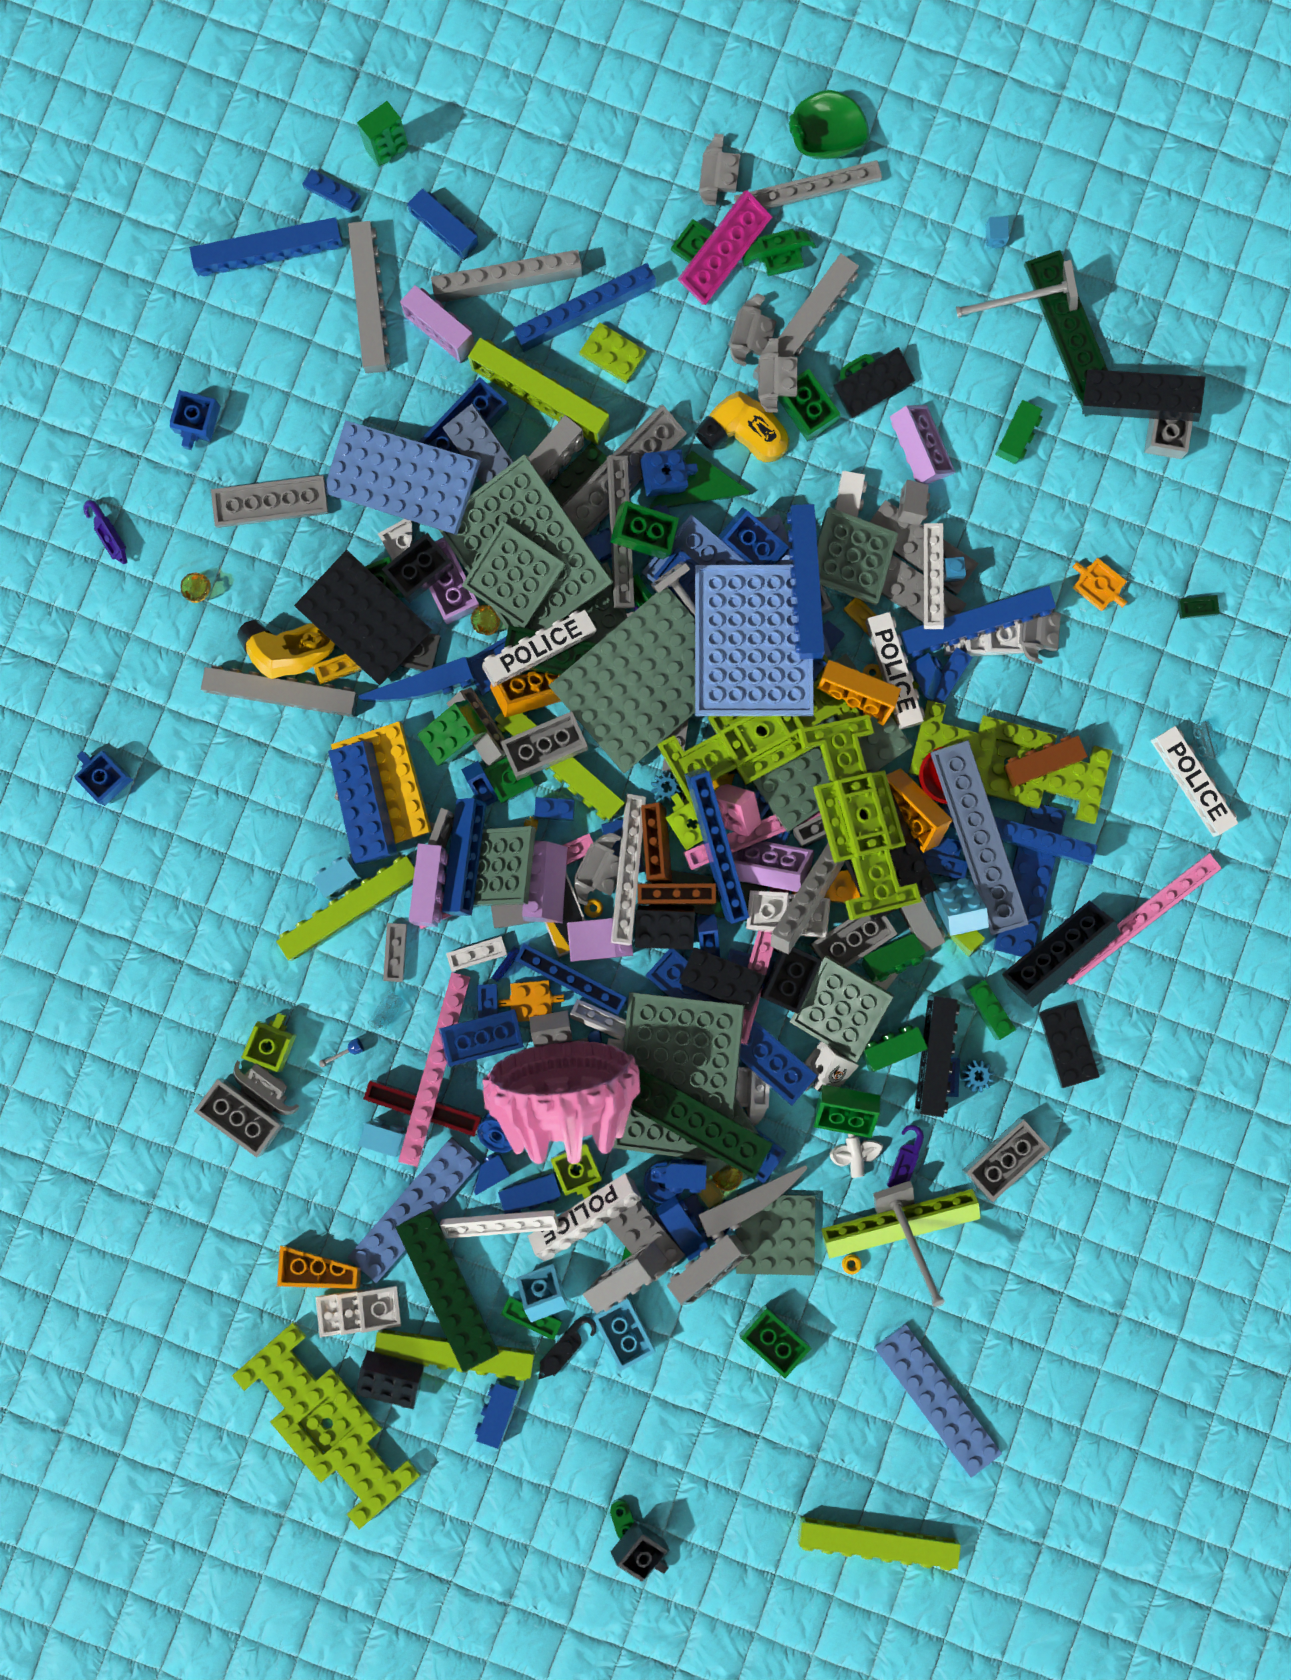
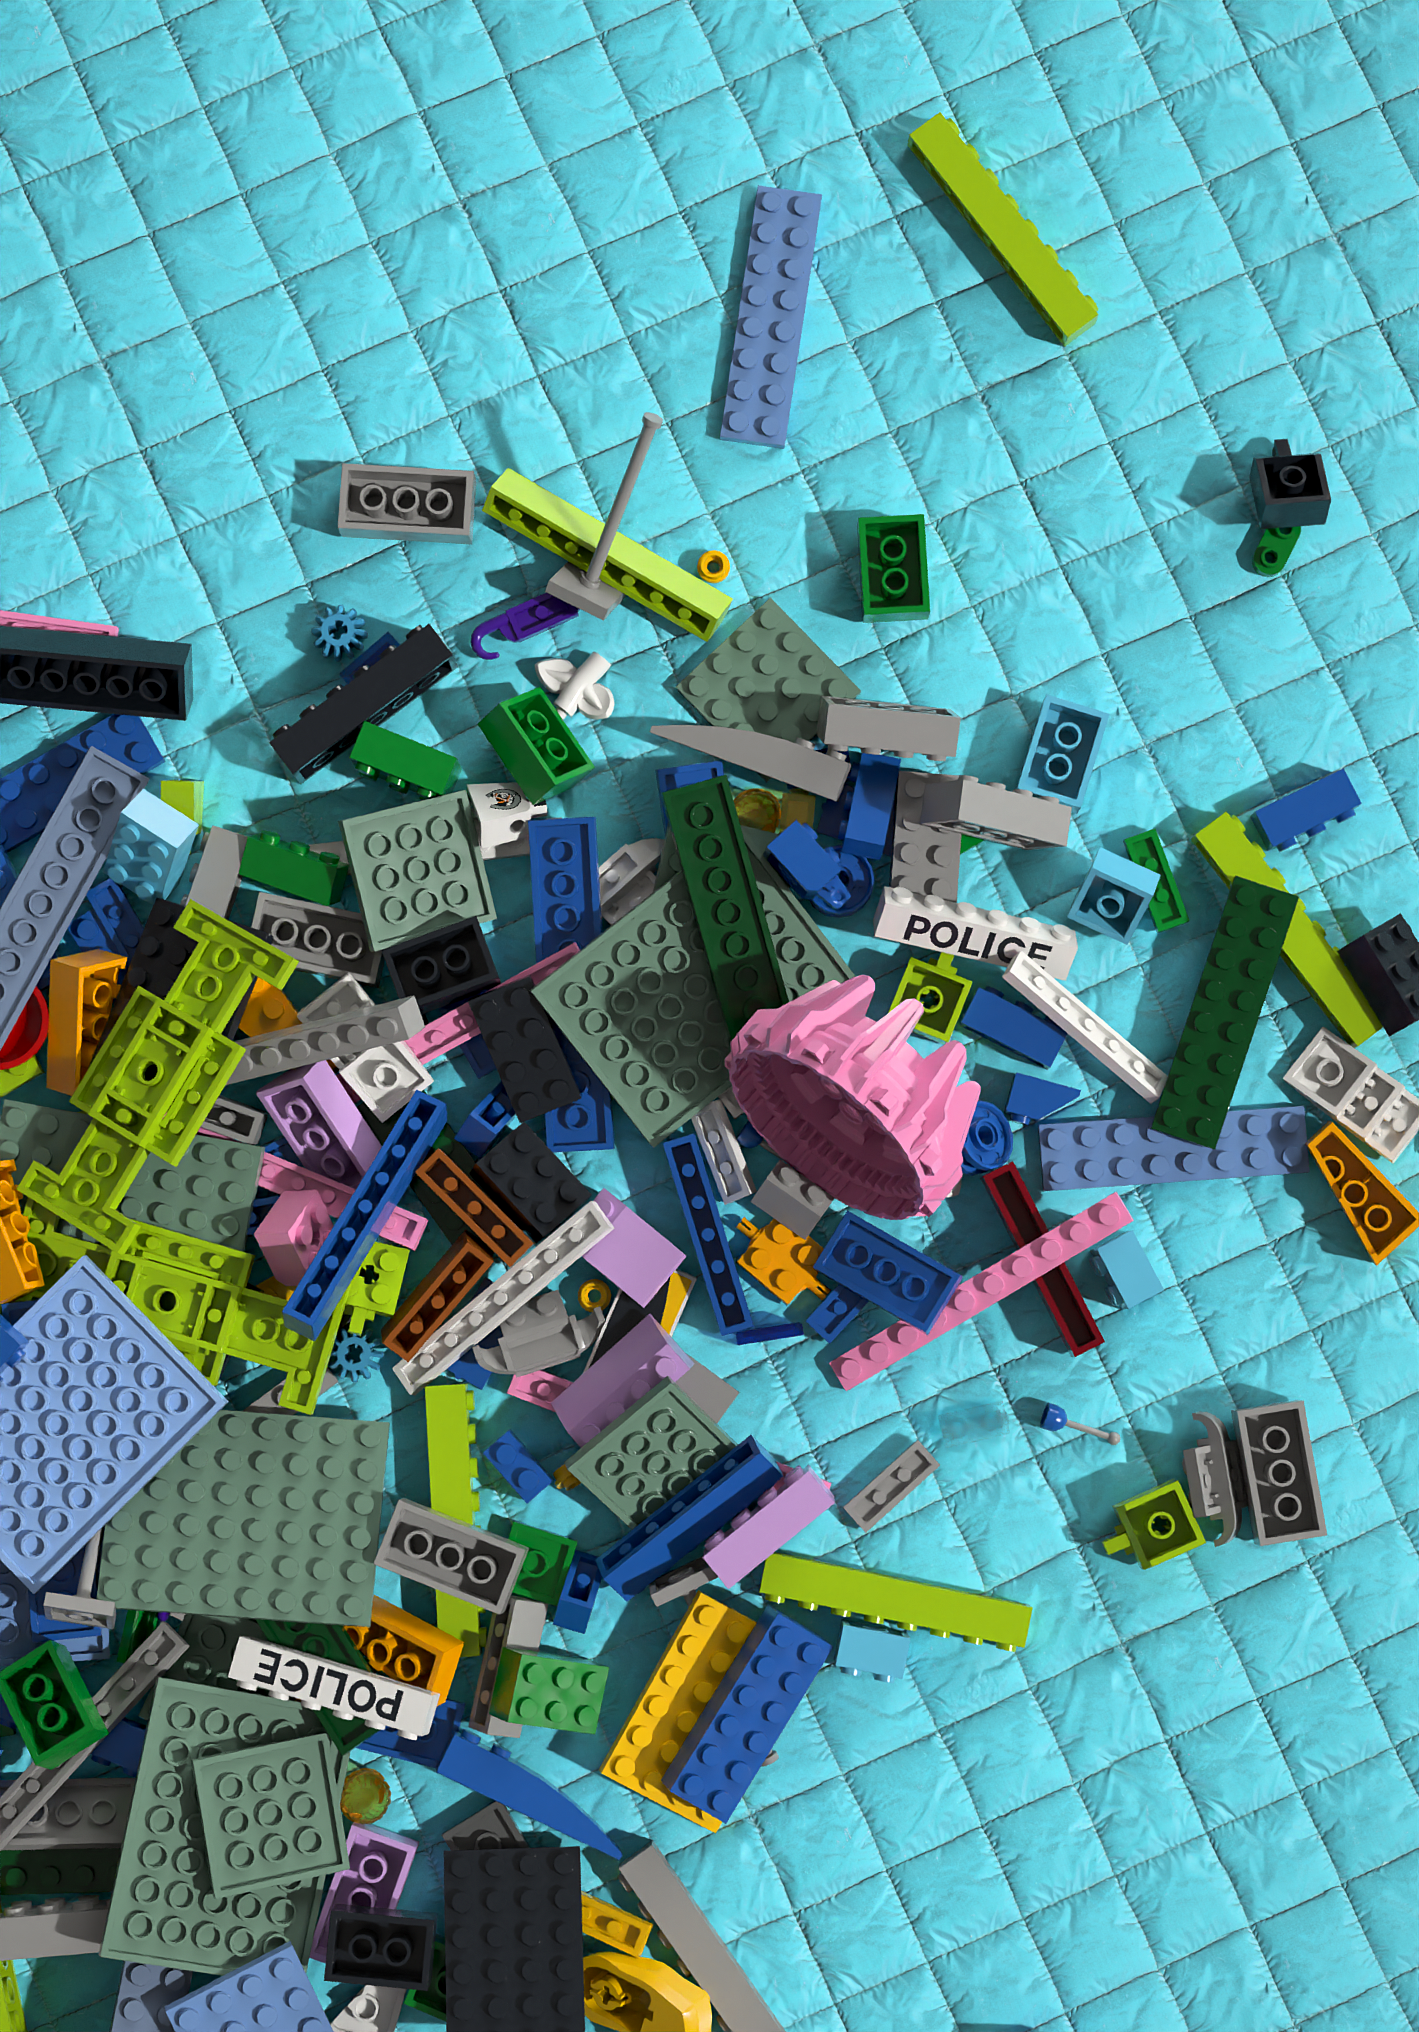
camera: 130 degrees left, 0 degrees up
white plate [446,936,508,972] -> none
black plate [538,1316,597,1379] -> none
green brick [965,980,1016,1040] -> none
black plate [1038,1003,1100,1088] -> none

